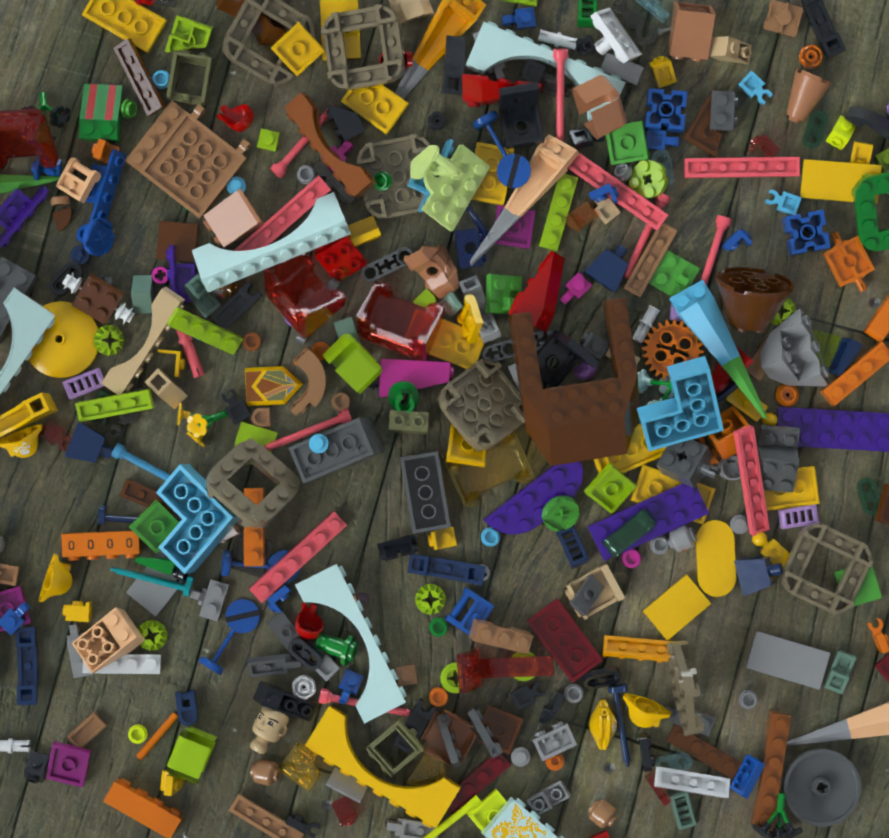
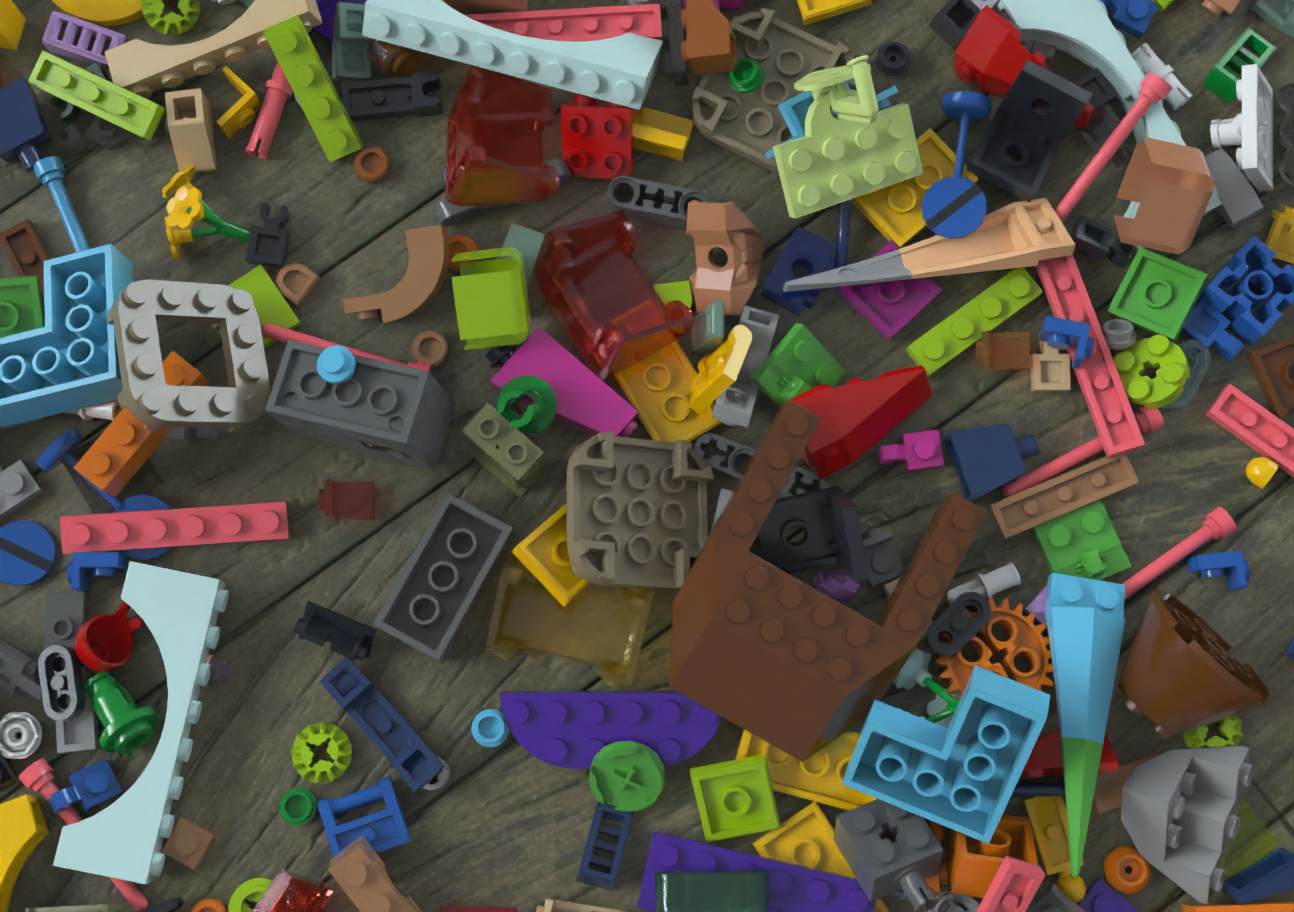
camera: 30 degrees right, 10 degrees down
tile [245,366,303,406] -> none
yellow bracket [428,527,457,550] -> none
black plate [576,35,596,57] -> none
none -> clear red bracket [318,479,375,521]
none -> black plate [925,592,991,658]
none -> yellow hinge [1246,457,1279,489]

